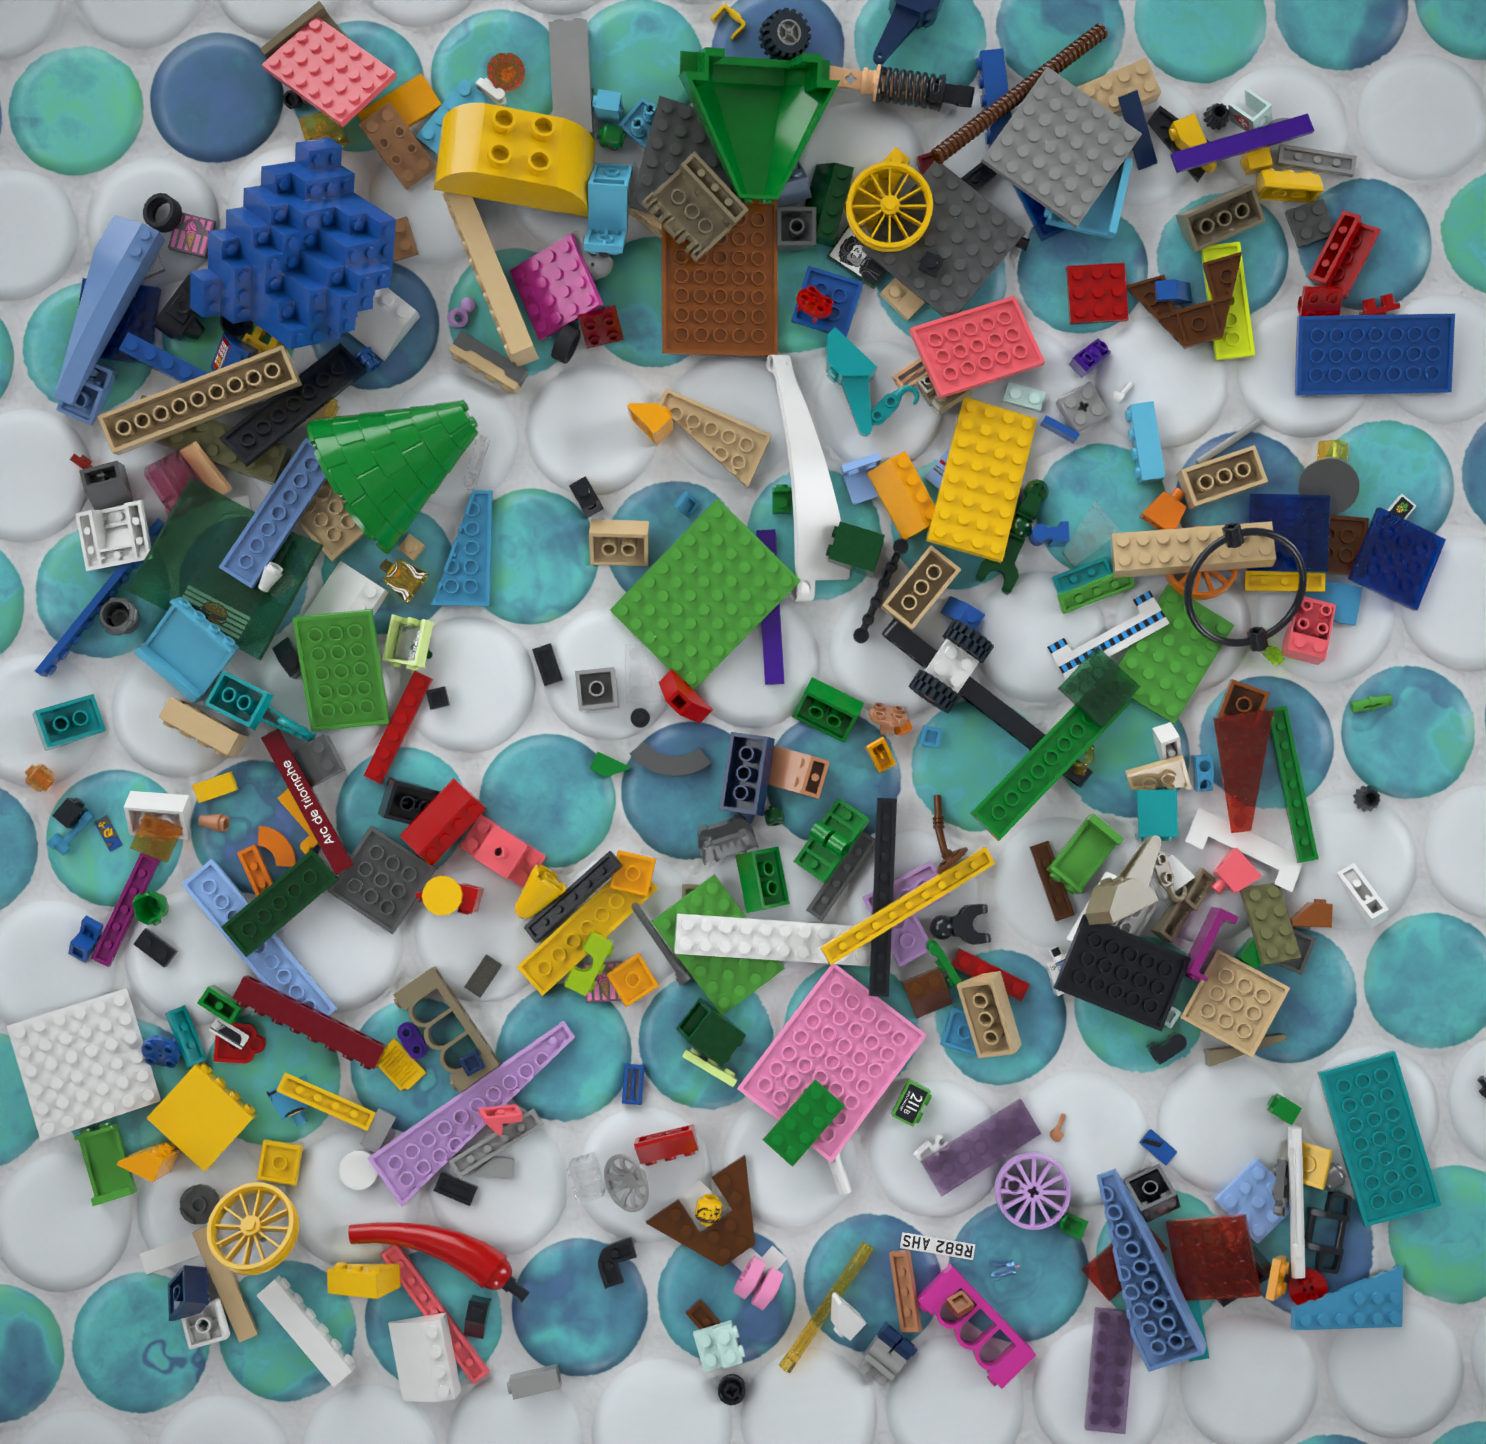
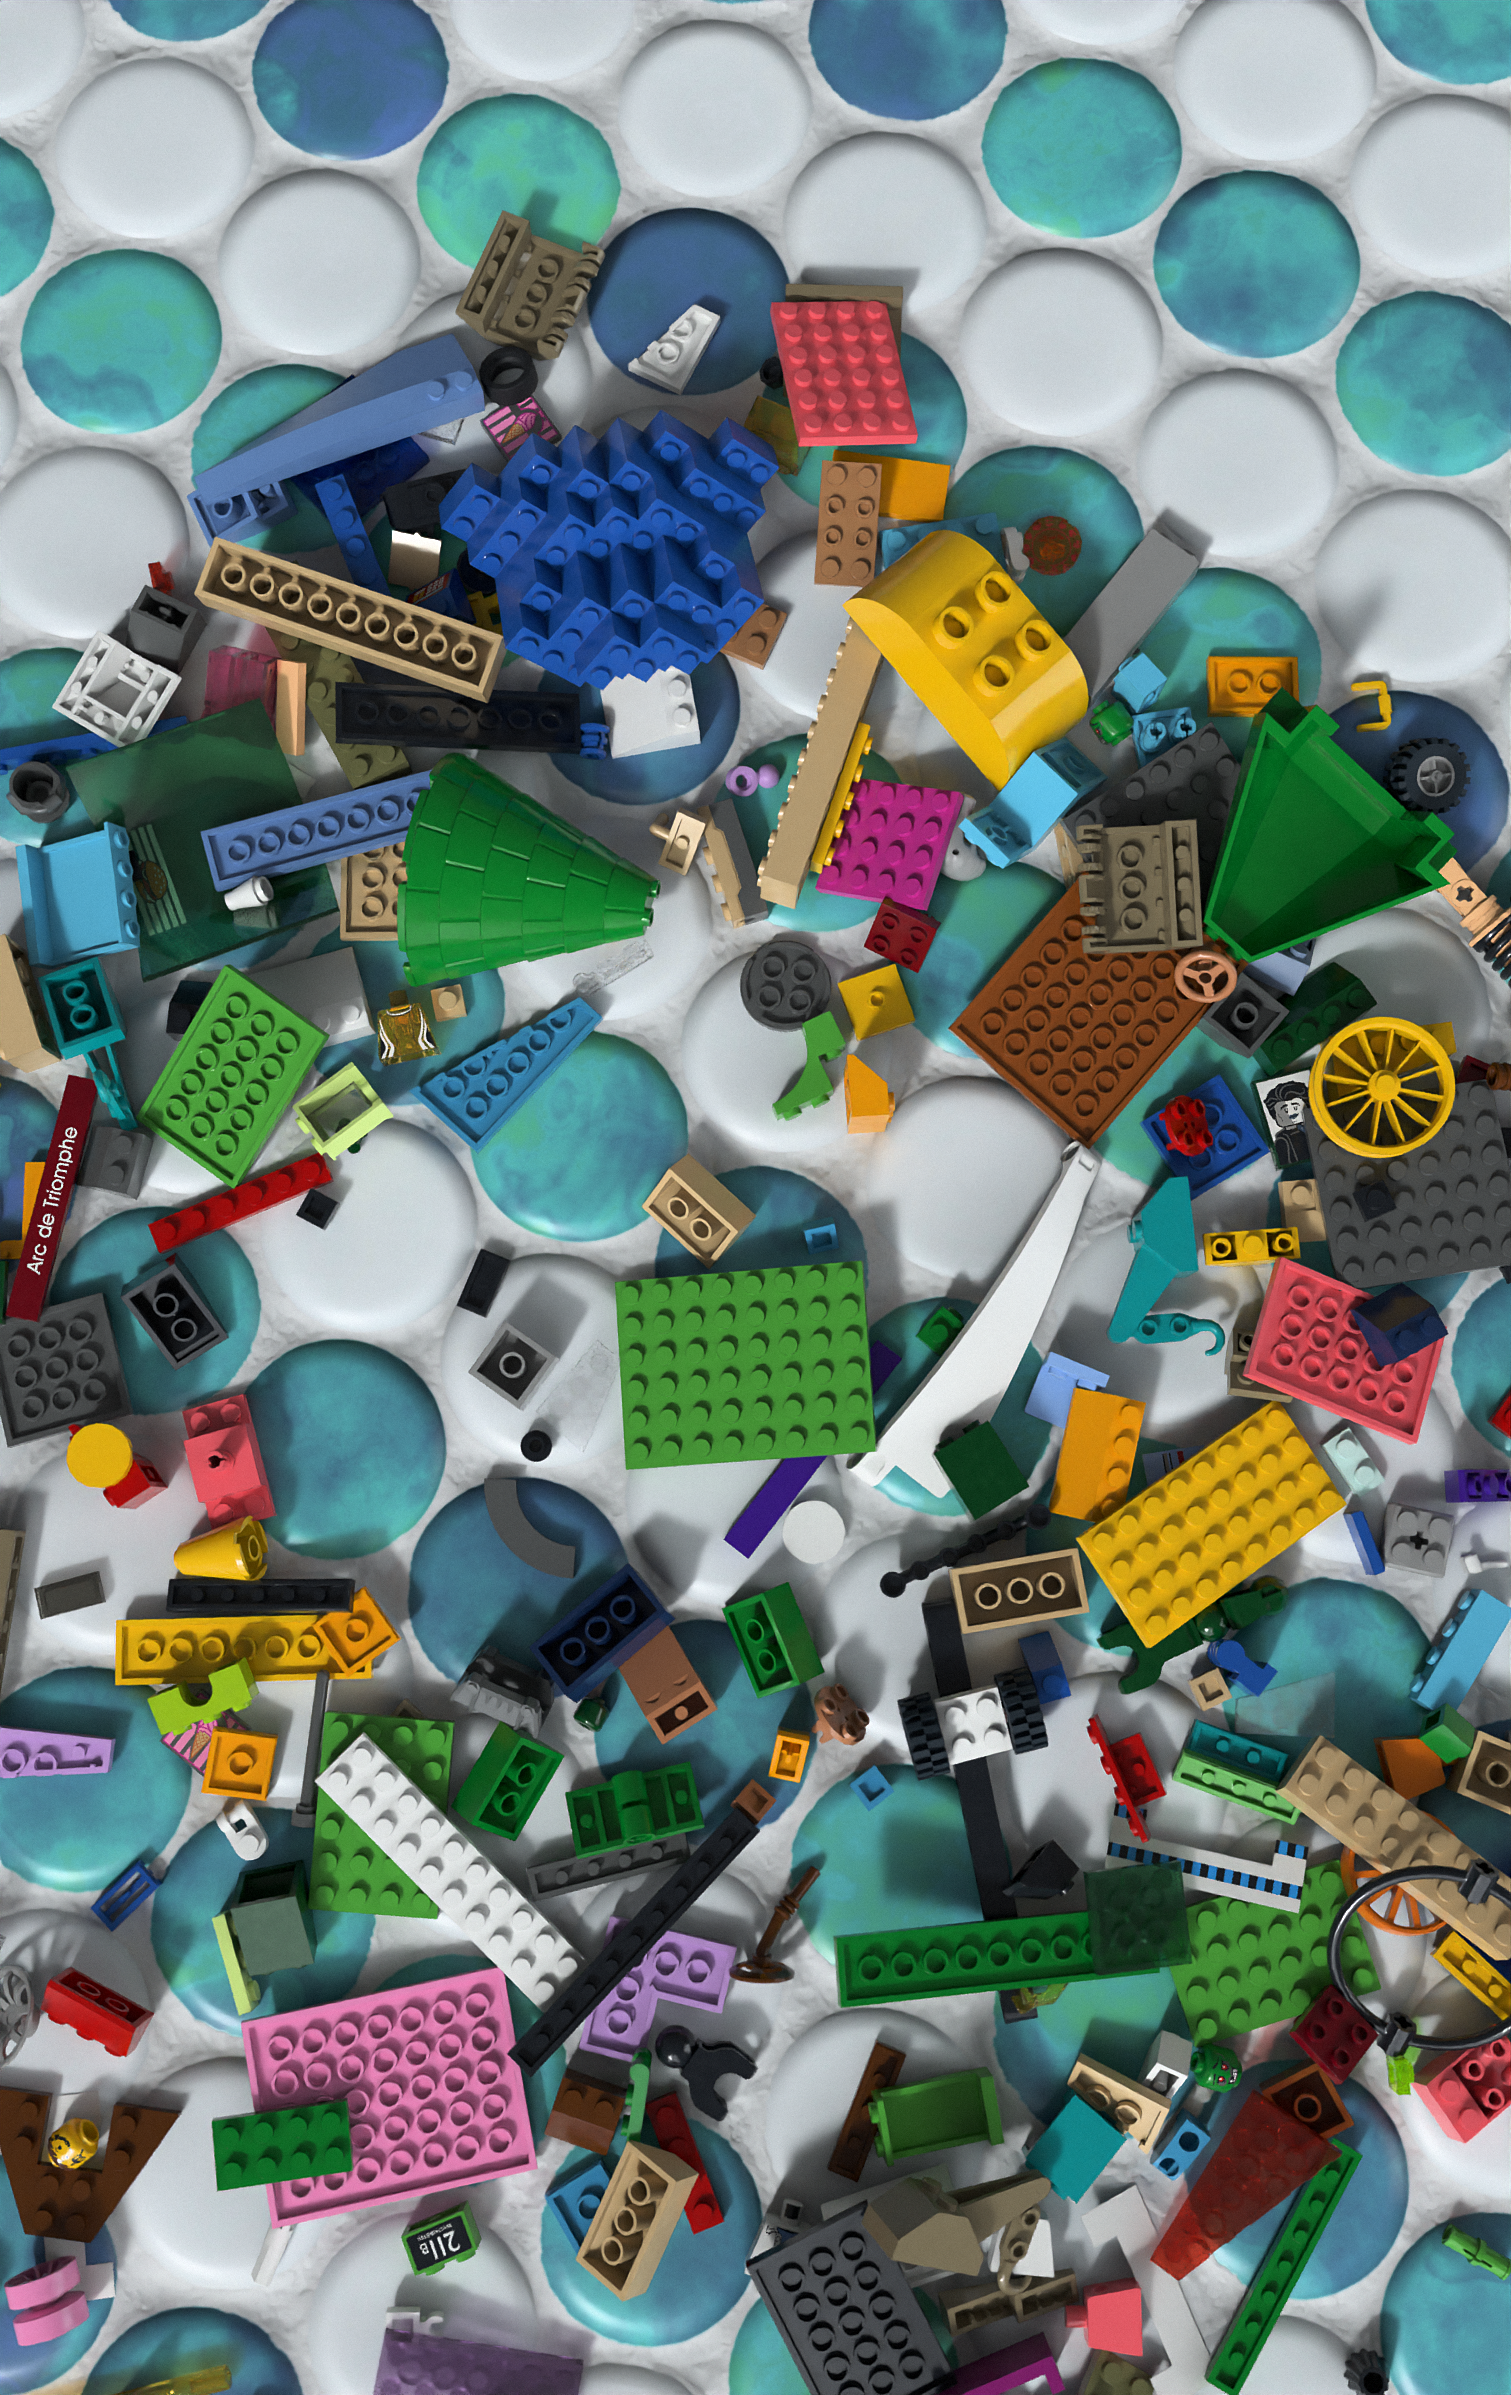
camera: 40 degrees right, 5 degrees down
clear yellow plate [323,397,340,418] -> none
red slope [400,778,486,866] -> none
black tyre [551,324,581,364] -> none
black torso [569,476,604,518] -> none
green tile [589,752,630,777] -> none
tan wing [659,388,772,488] -> none
red slope [659,669,713,723] -> none
yellow plate [820,847,995,965] -> none
light nougat tile [892,358,927,388] -> none
orange tile [894,720,913,736] -> none
none -> white plate [215,1798,269,1860]
none -> tan piece [388,530,442,591]
none -> dark tan slope [455,210,605,361]
none -> white wing [628,304,721,395]
none -> tan plate [649,808,708,876]
none -> nougat plate [730,1779,777,1825]
none -> dark grey tile [740,941,831,1032]
none -> bright green arch [772,1011,846,1121]
none -> white tile [782,1500,845,1564]
none -> yellow plate [810,722,874,874]
none -> yellow plate [837,964,915,1042]
none -> black slope [1003,1839,1080,1900]
none -> red bracket [1086,1714,1167,1843]
none -> nougat piece [1174,950,1237,1003]
none -> tan plate [1187,1667,1232,1711]
none -> green head [1190,2043,1242,2093]
none -> yellow slope [1202,1227,1301,1267]
none -> light orange tile [1206,656,1299,717]
none -> dark red plate [1288,1984,1379,2085]
none -> dark blue slope [1350,1283,1449,1367]
none -> green brick [1419,1703,1475,1764]

